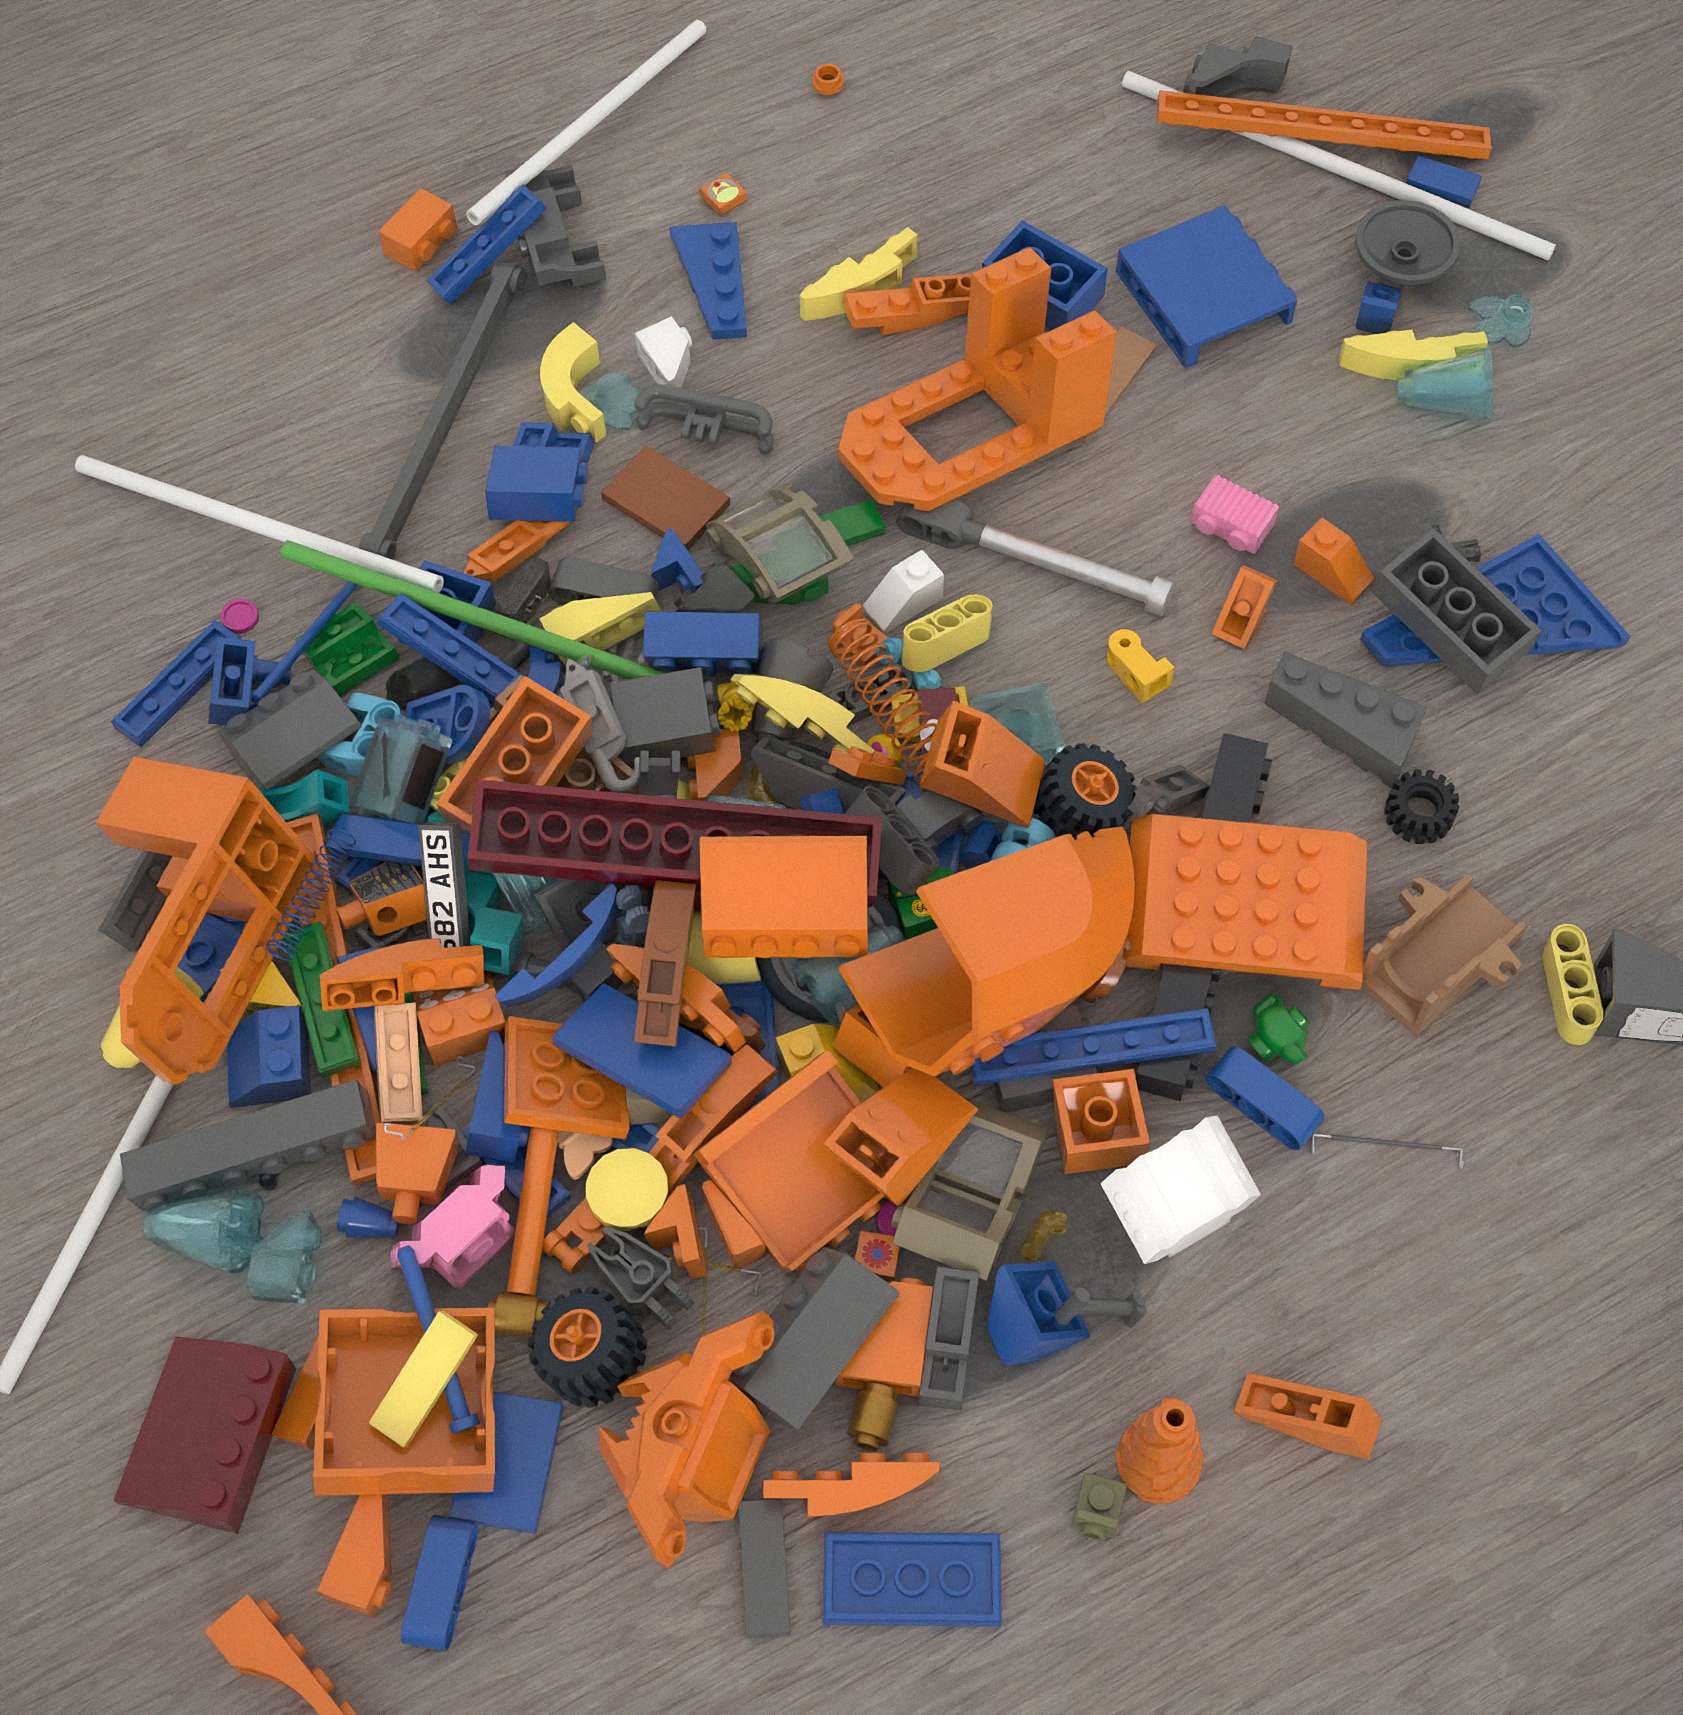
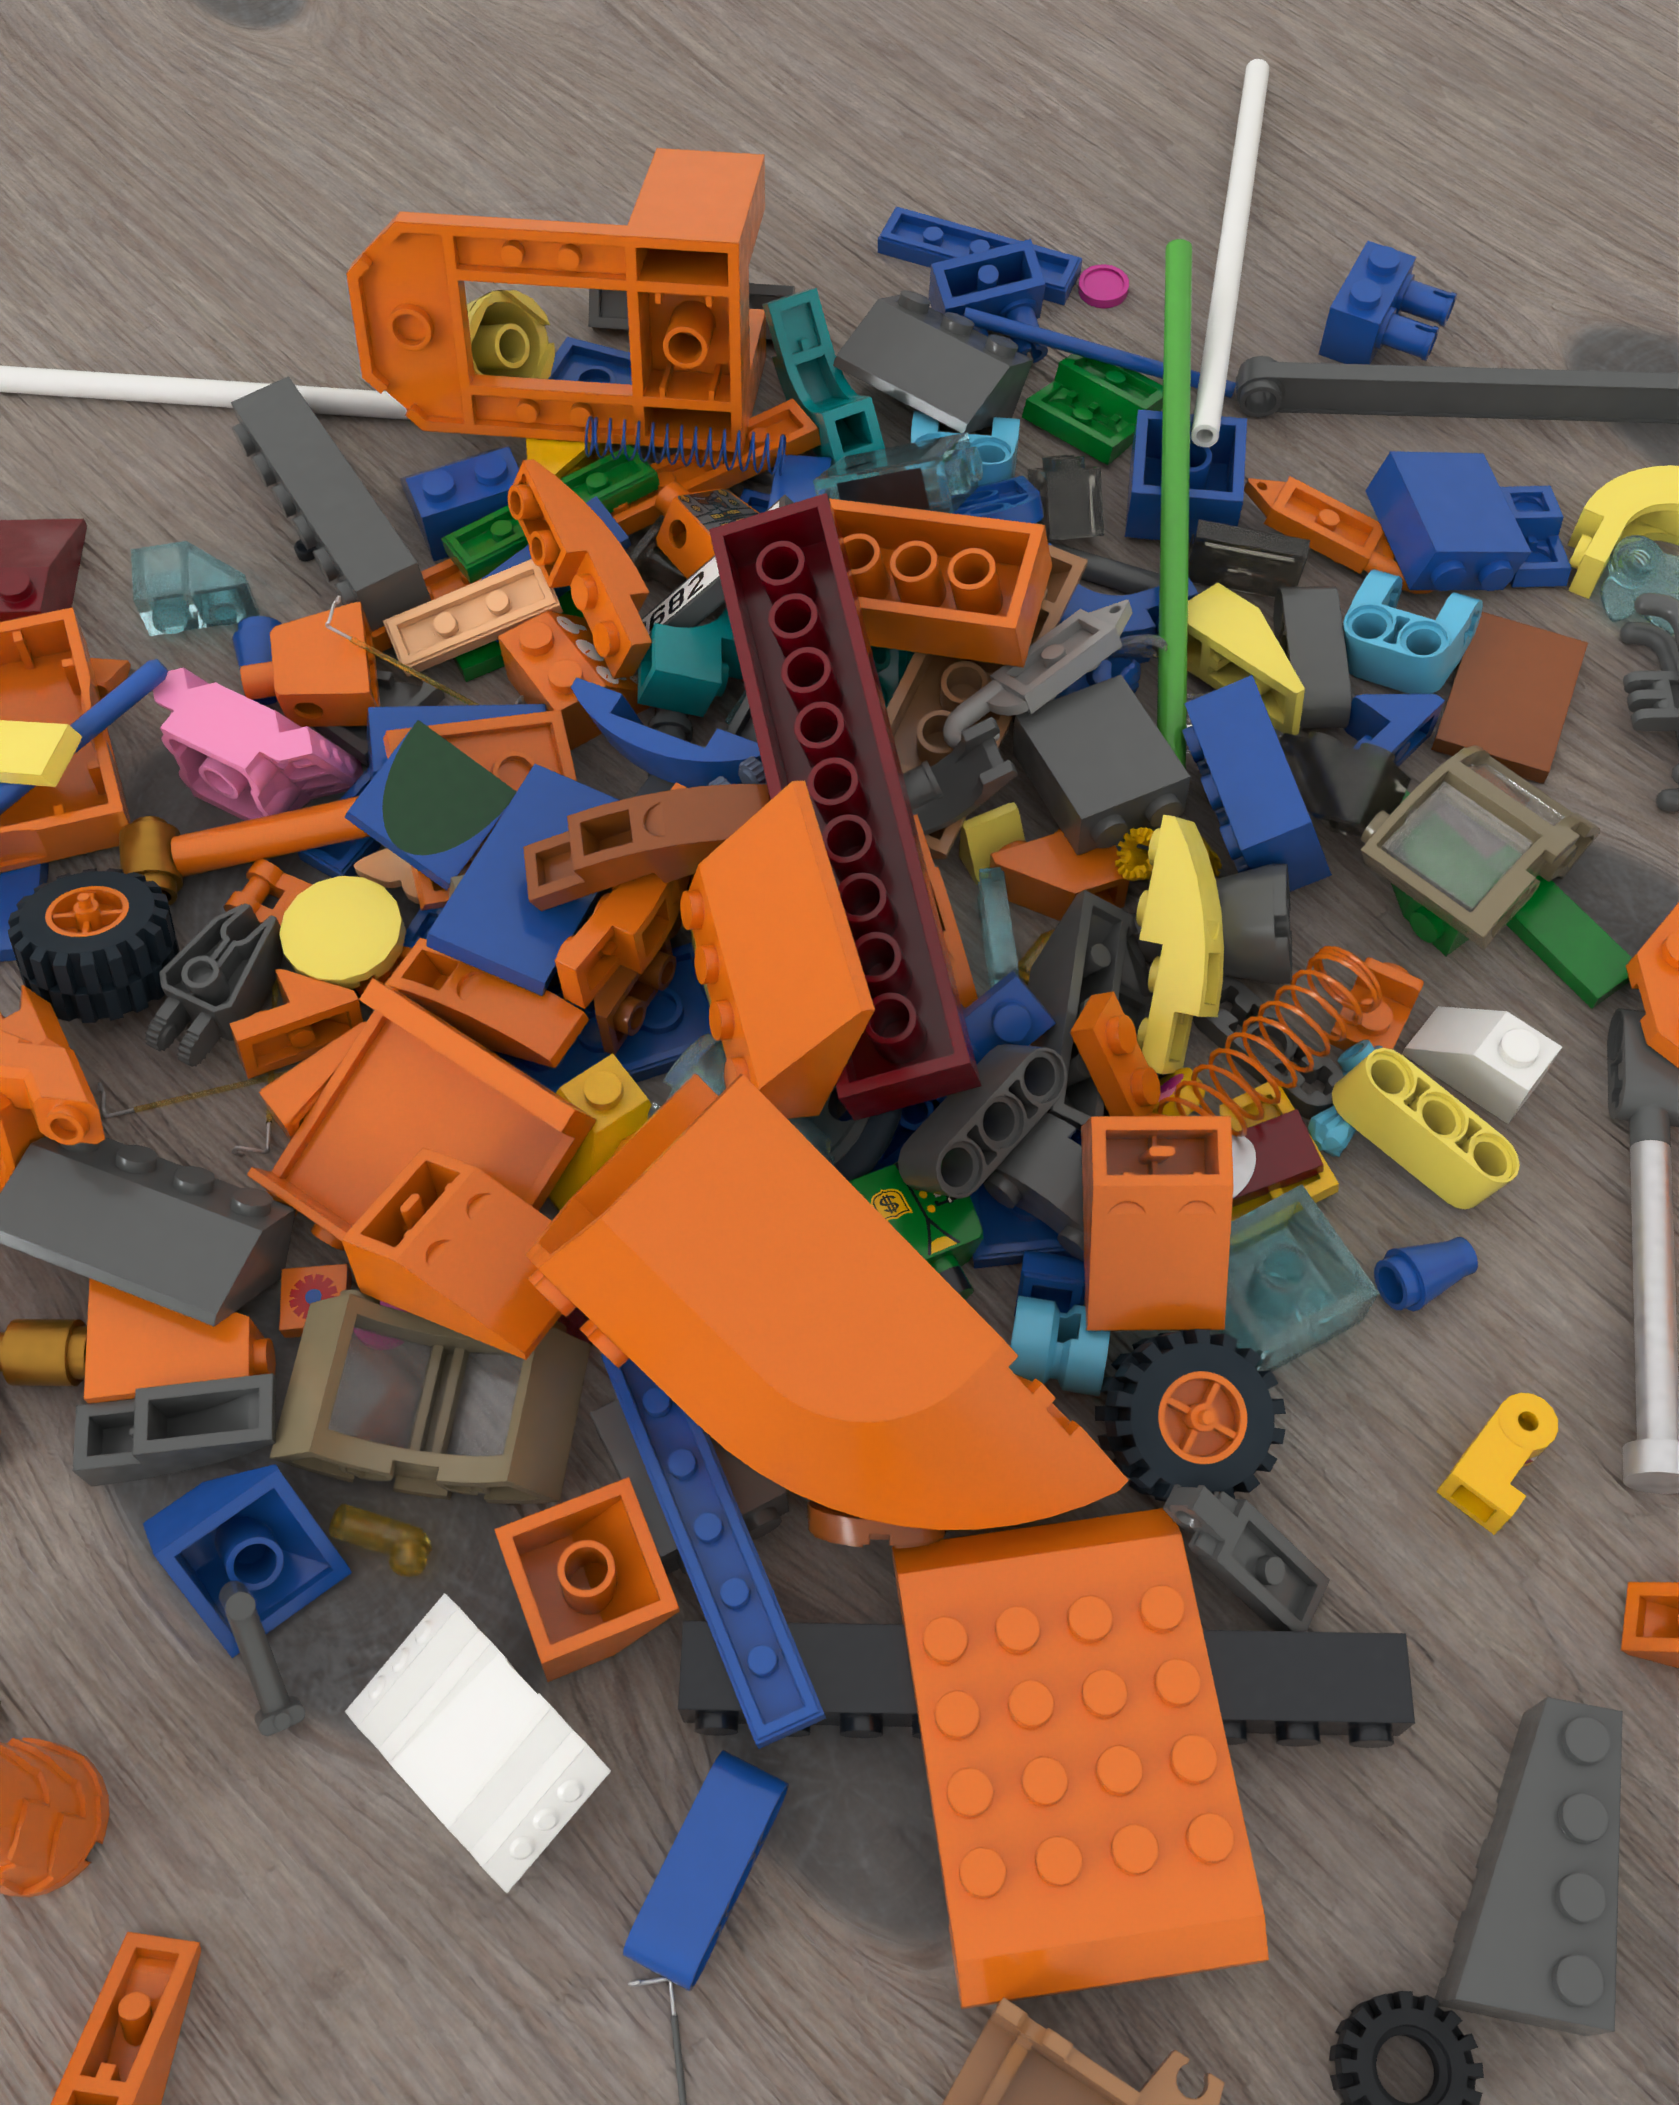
camera: 75 degrees right, 0 degrees up
clear light blue cone [143,1189,265,1273] -> none
blue tile [377,593,524,703] -> none
green piece [1248,993,1310,1064] -> none
none -> dark green tile [345,720,517,891]
none -> blue brick [1318,241,1457,364]
none -> medium azure piece [1343,569,1483,694]
none -> blue cone [1374,1237,1478,1311]

